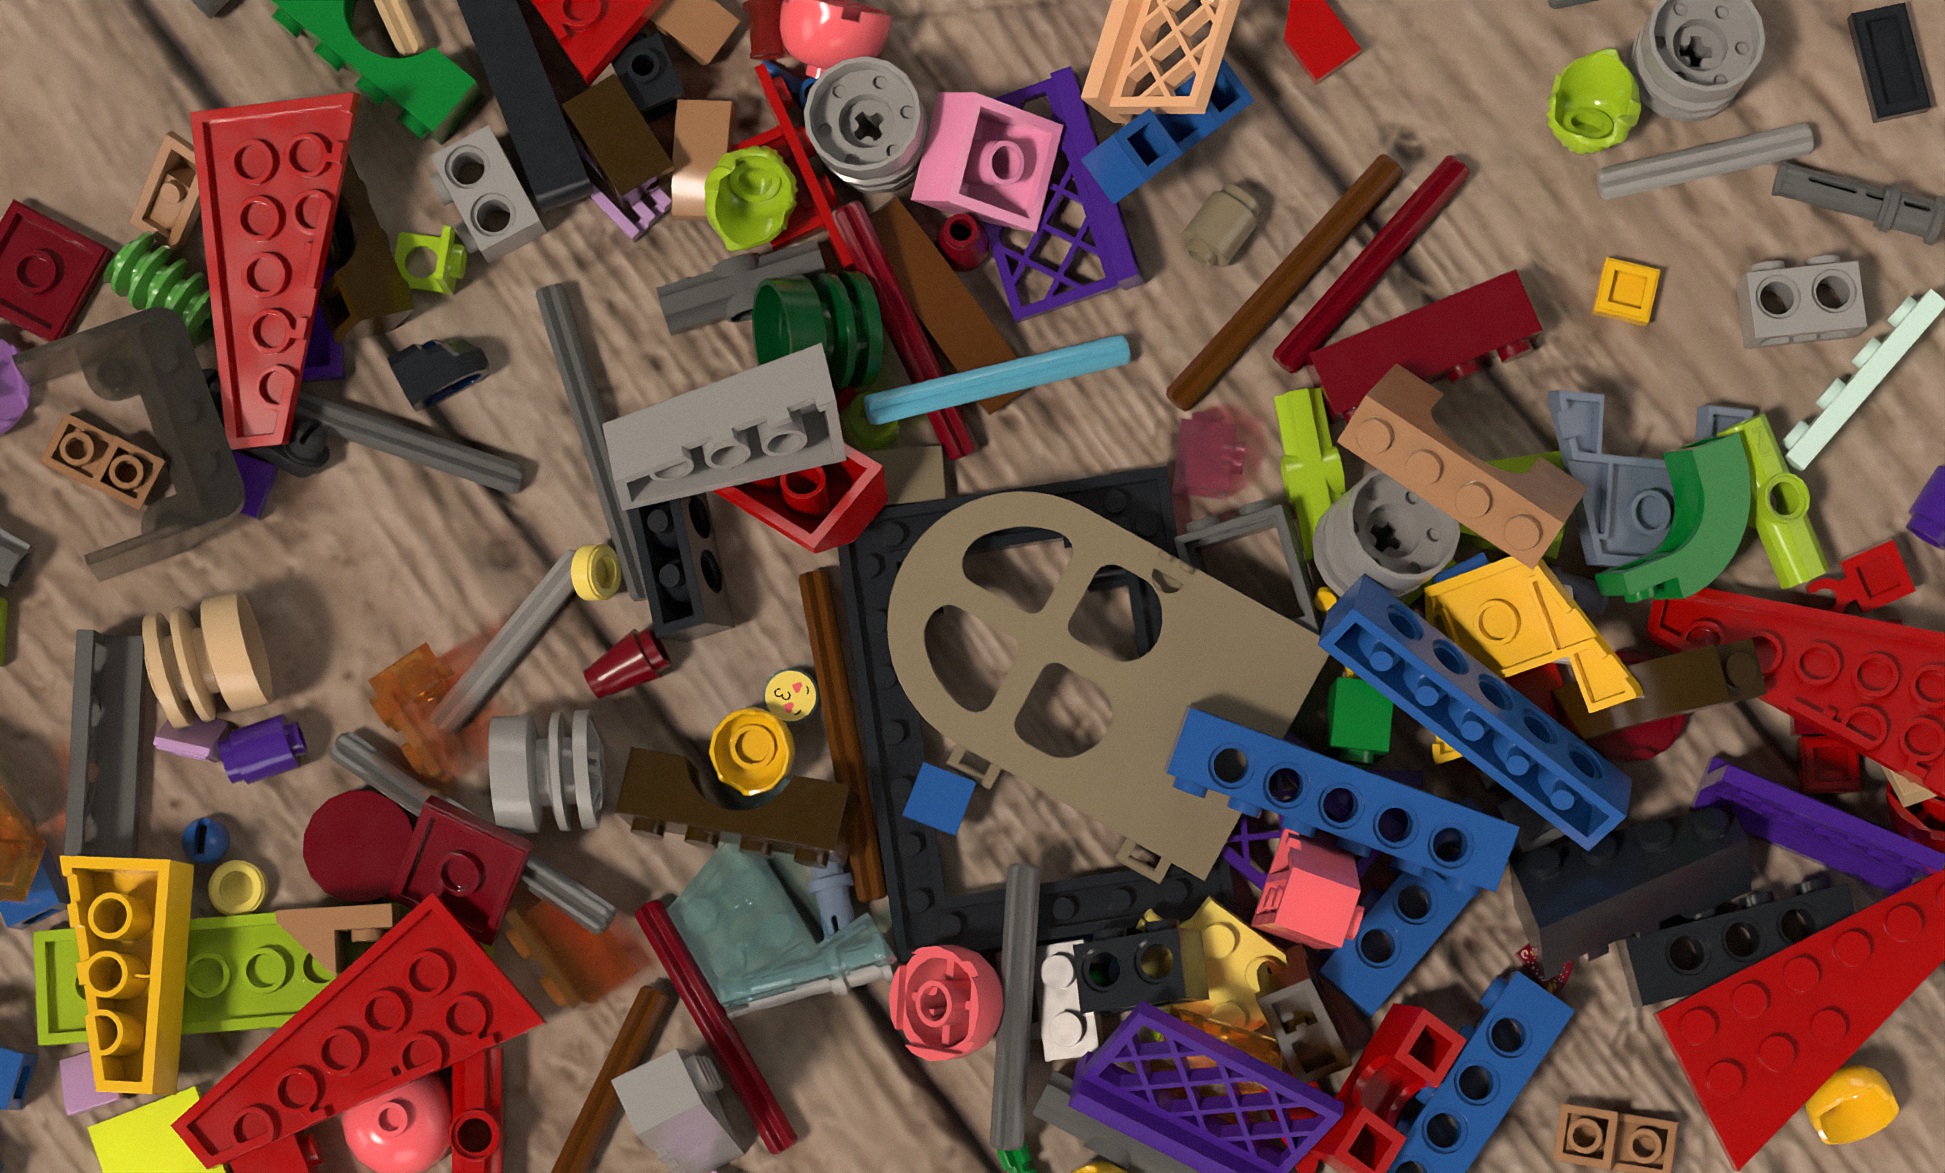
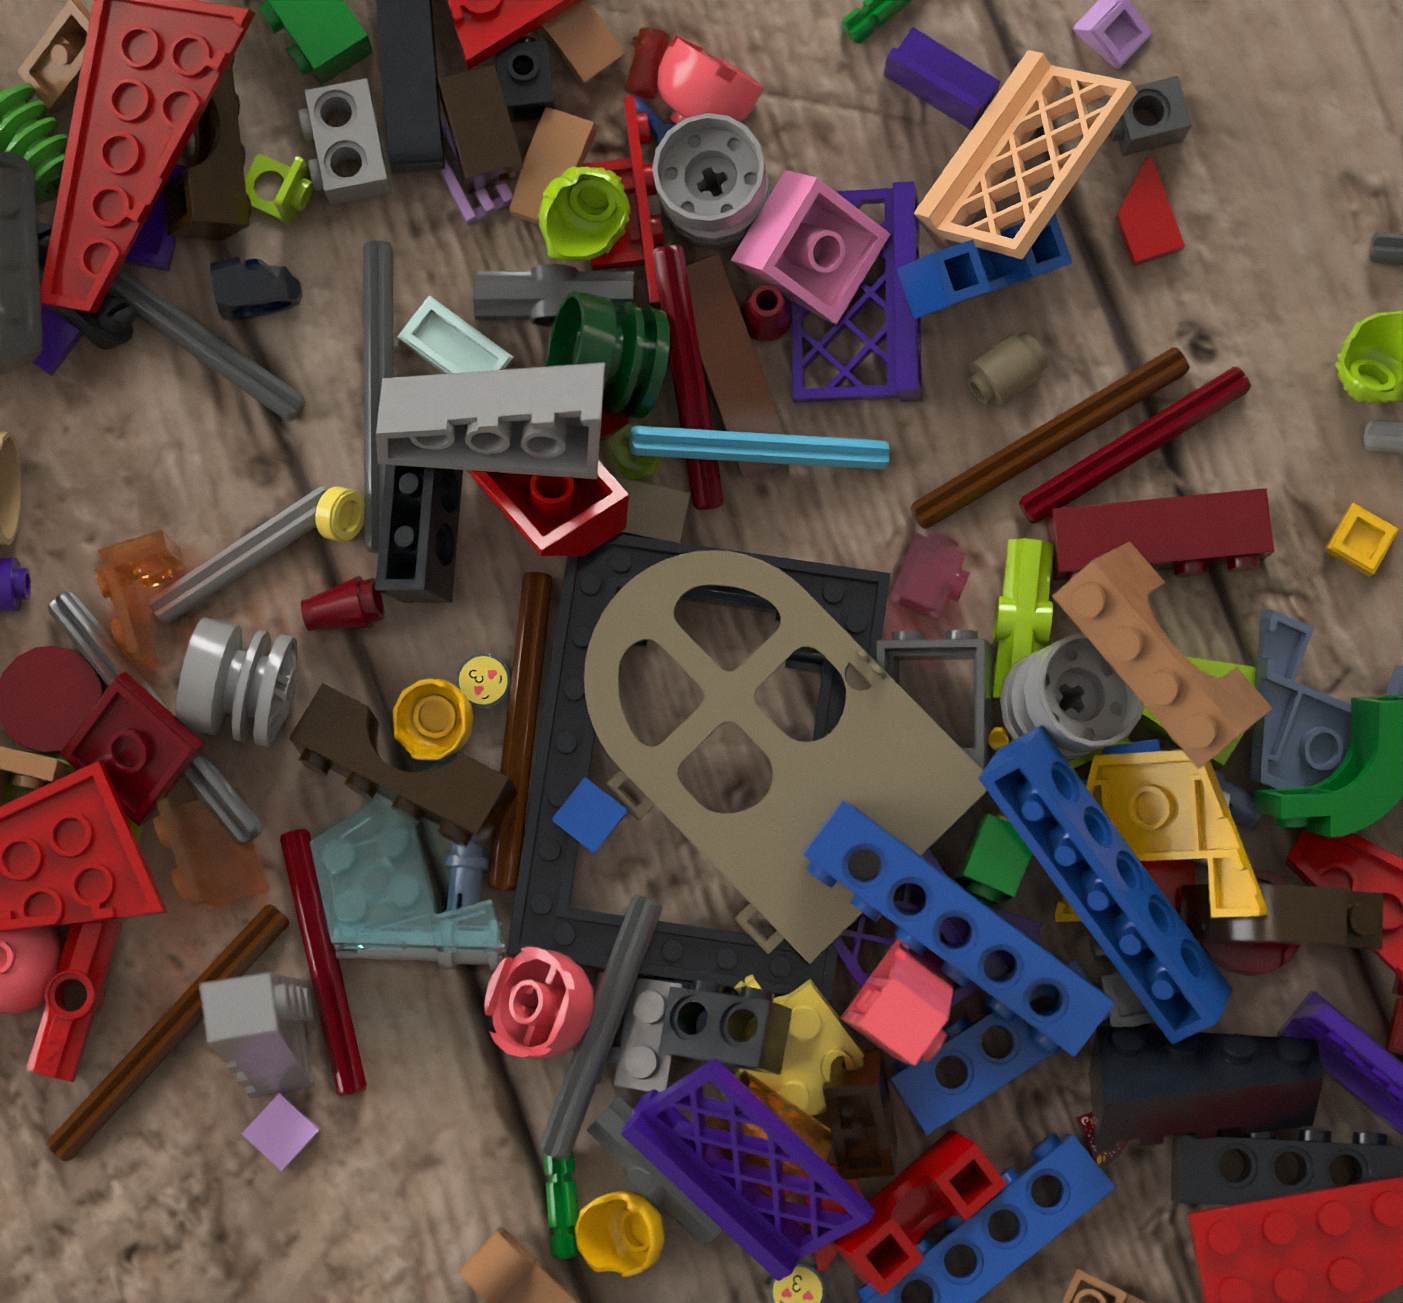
camera: 10 degrees right, 0 degrees up
none -> light aqua tile [397,295,515,374]

